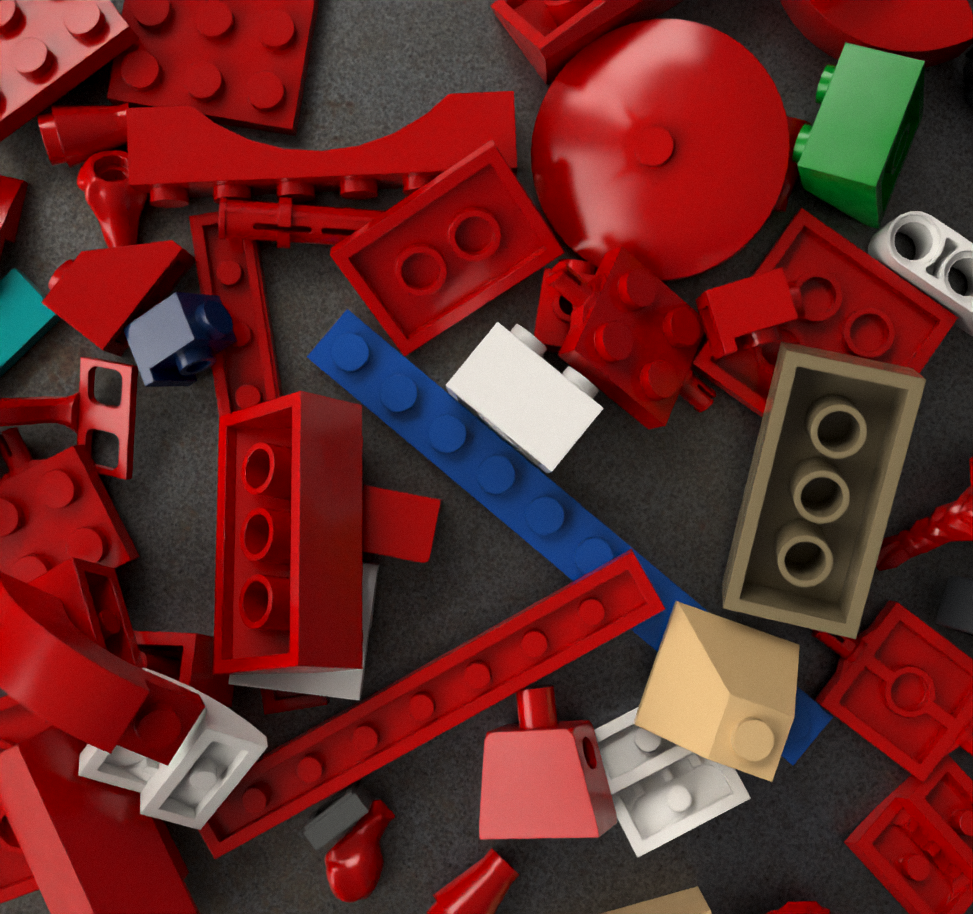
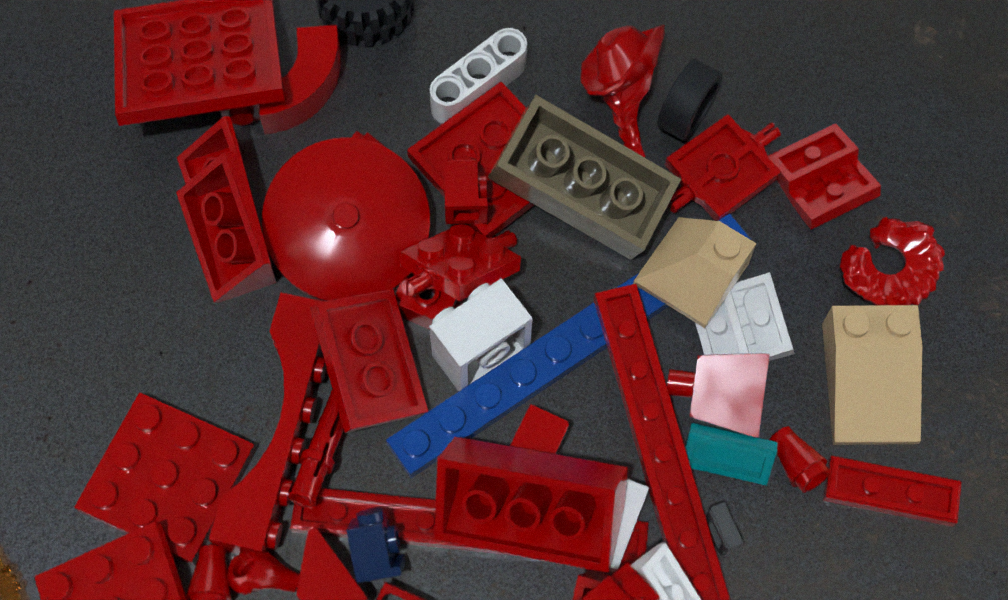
camera: 80 degrees left, 20 degrees down
red animal [324,799,395,903] -> none
green slope [792,42,925,229] -> none
none -> teal tile [685,423,778,486]

